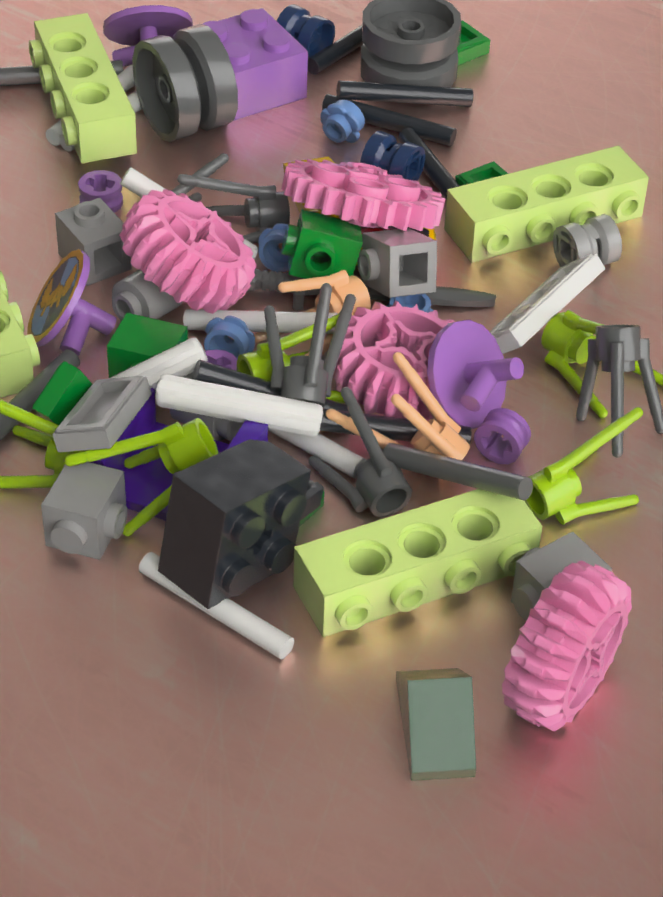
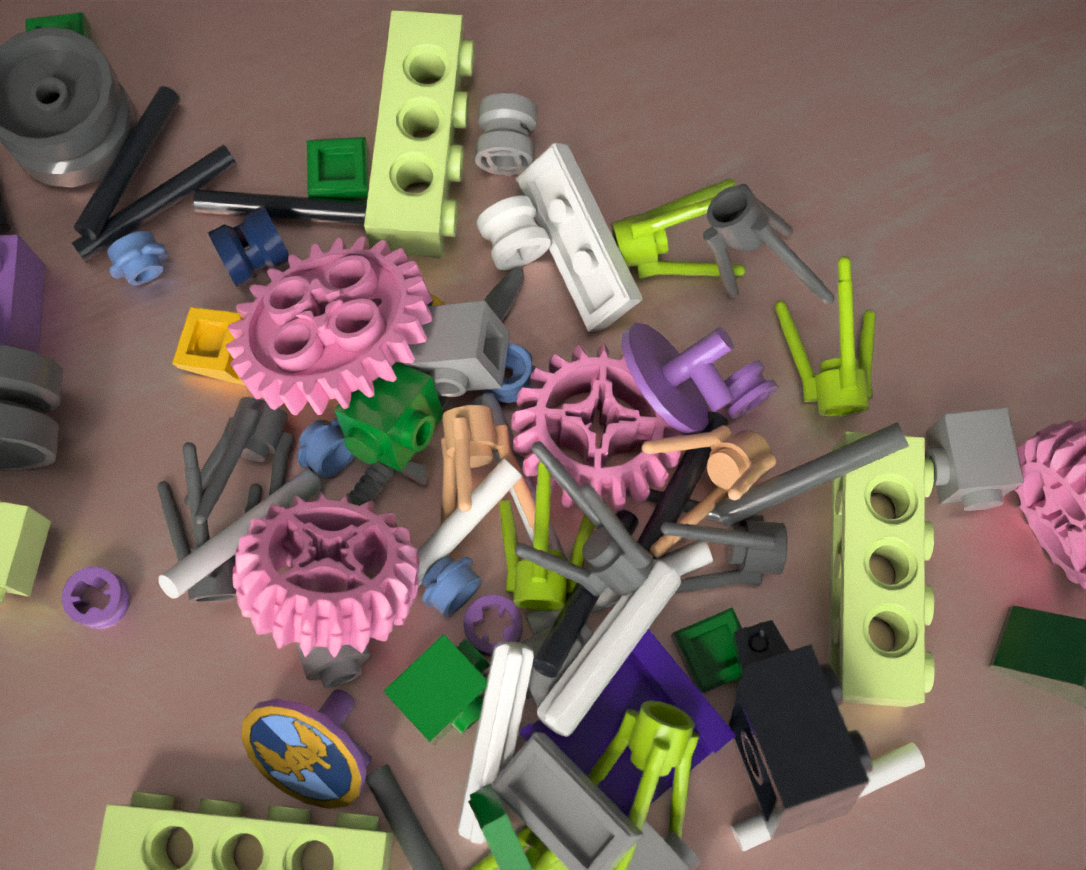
camera: 60 degrees left, 30 degrees up
light grey brick [55,198,132,286] -> none
none -> white wheel [477,196,551,270]

